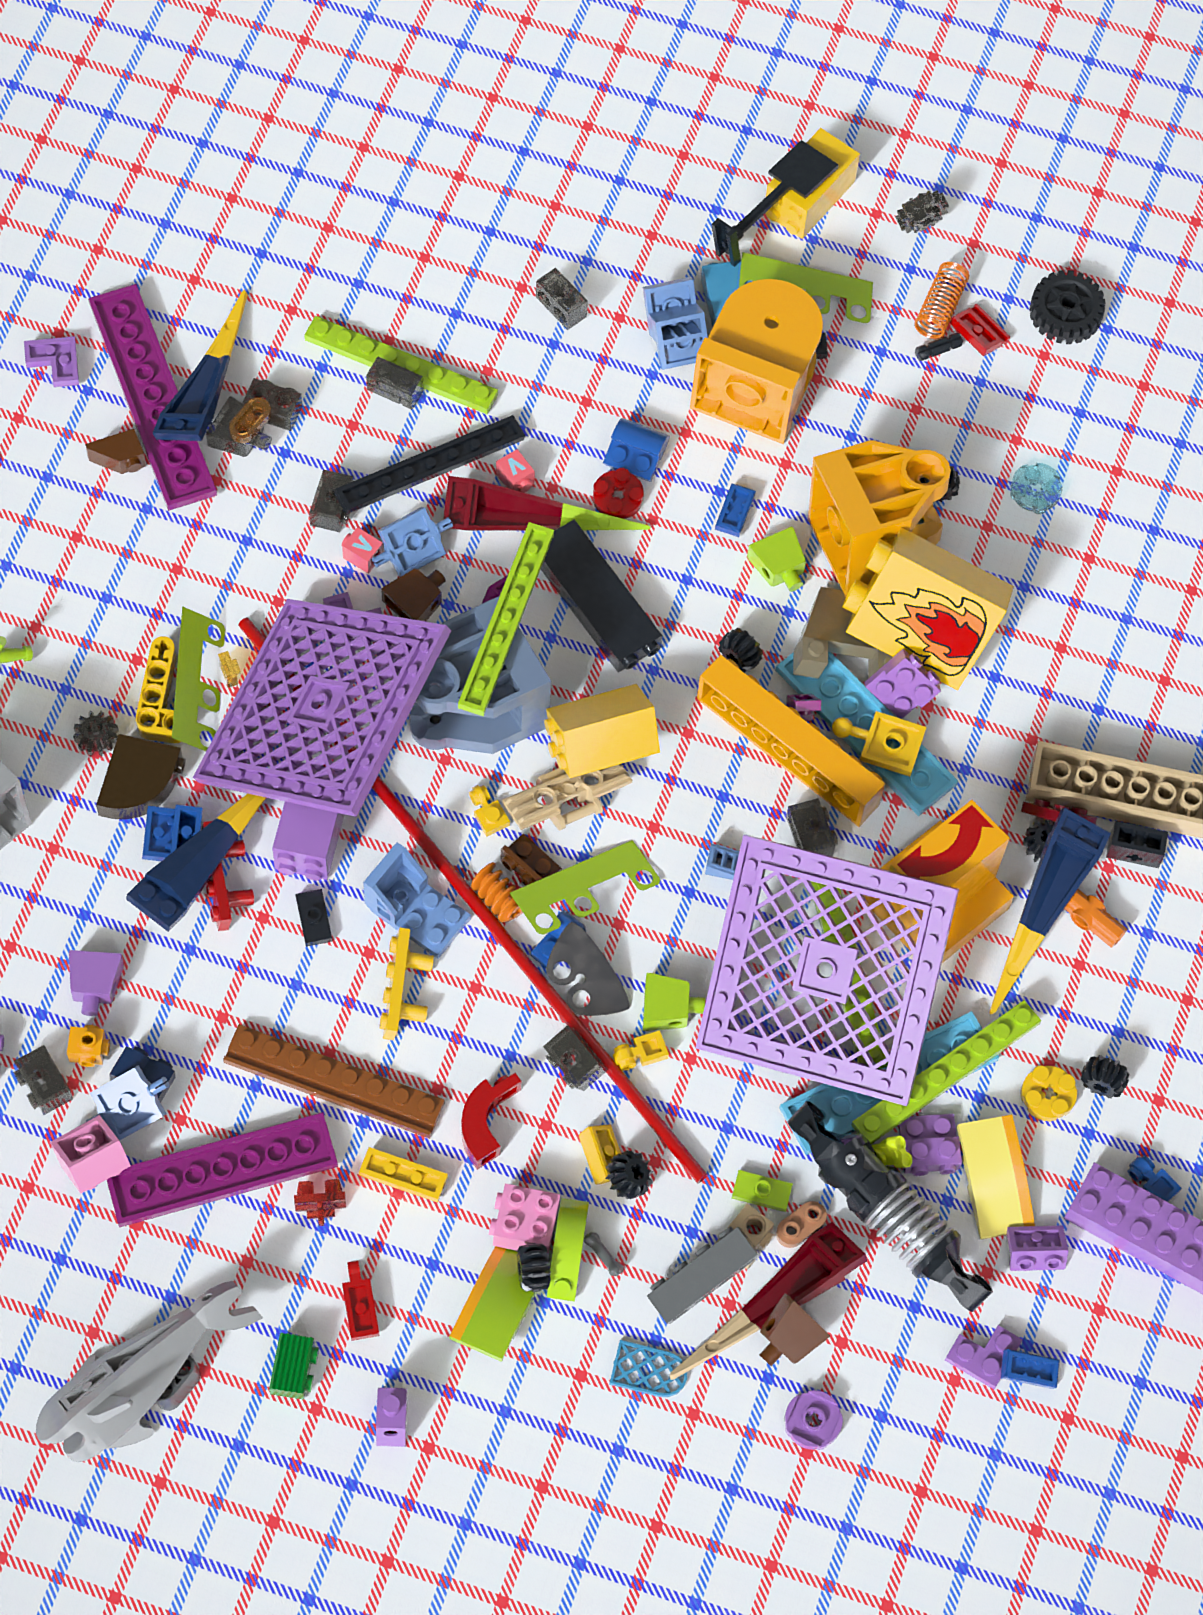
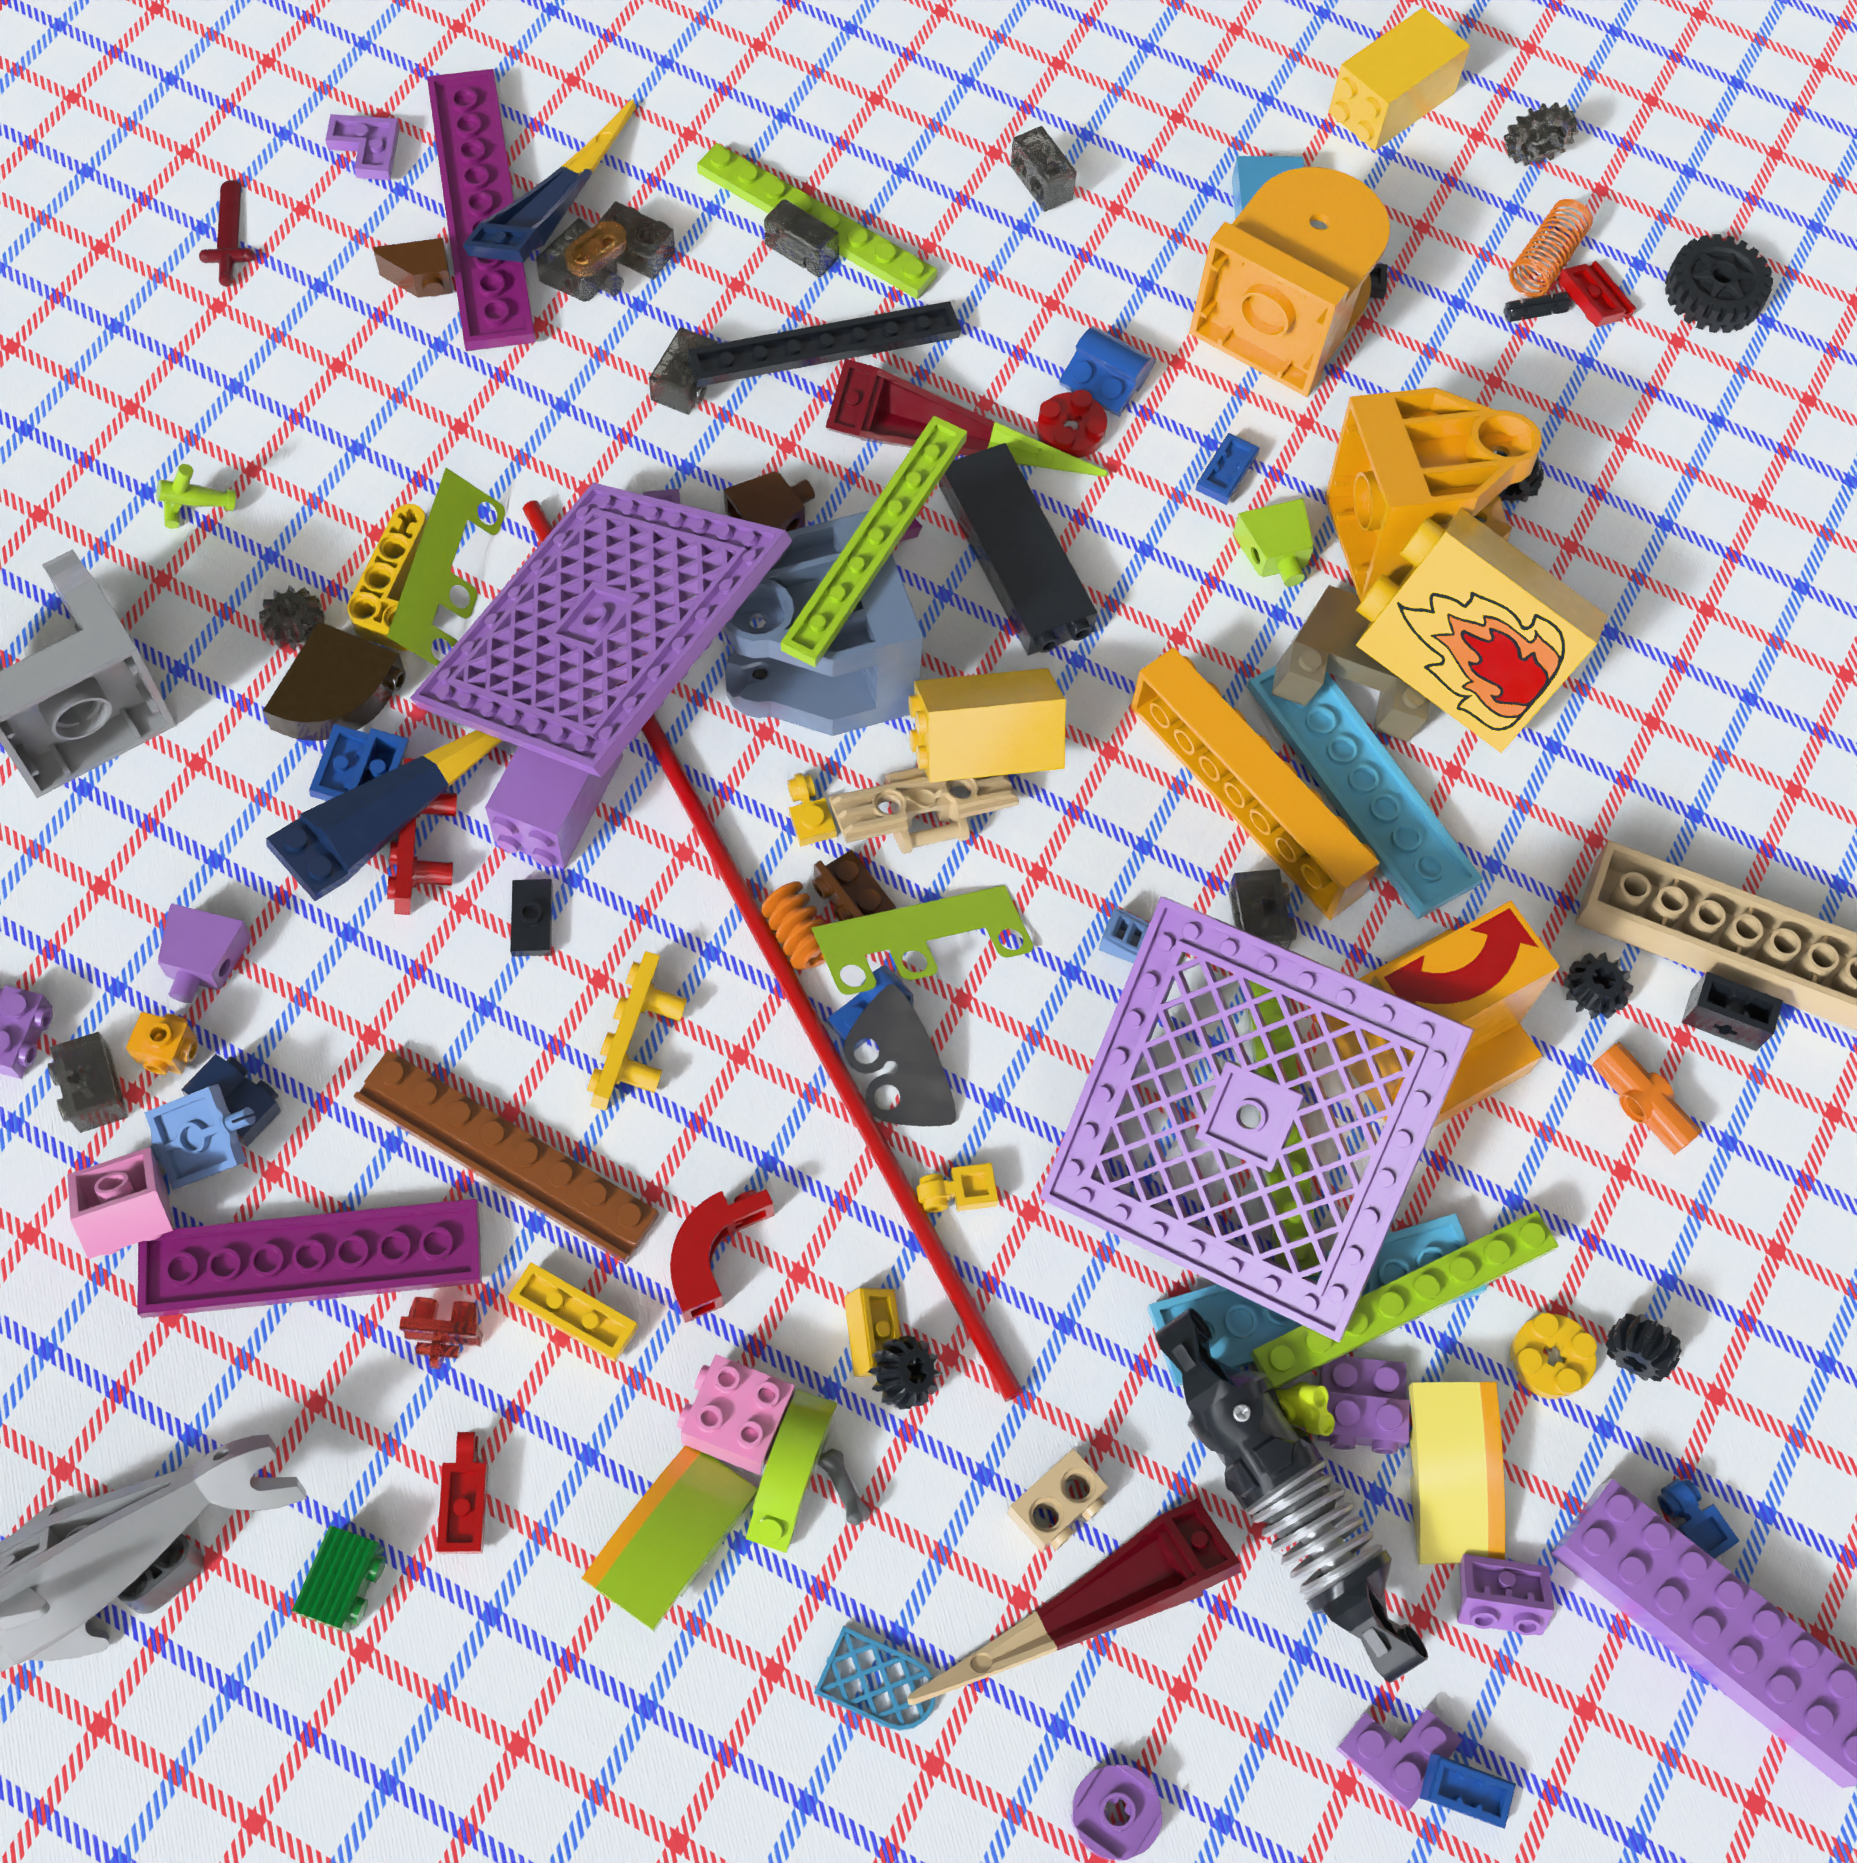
camera: 10 degrees right, 0 degrees up
clear yellow plate [218,651,241,688] -> none
coral brick [341,527,383,574] -> none
medium blue bracket [363,842,471,959] -> none
medium blue plate [372,507,453,577] -> none
medium lavender torso [376,1388,408,1447] -> none
coral brick [496,449,535,492] -> none
black gear [517,1243,551,1292] -> none
clear smoke brick [543,1025,609,1091] -> none
lime torso [642,973,705,1031] -> none
medium blue bracket [643,277,708,370] -> none
dark grey brick [647,1226,761,1324] -> none
black piece [711,140,839,267] -> none
black gear [718,628,763,673] -> none
lime plate [731,1170,793,1212] -> none
lime piece [739,252,873,323] -> none
reddish brown torso [759,1293,830,1367] -> none
nougat plate [776,1201,827,1248] -> none
bracket [786,694,821,721] -> none
yellow plate [832,711,927,777] -> none
medium lavender plate [864,649,941,719] -> none
dark blue plate [990,808,1111,1015] -> none
clear light blue plate [1010,463,1062,514] -> none
dark red plate [1021,798,1097,825] -> none

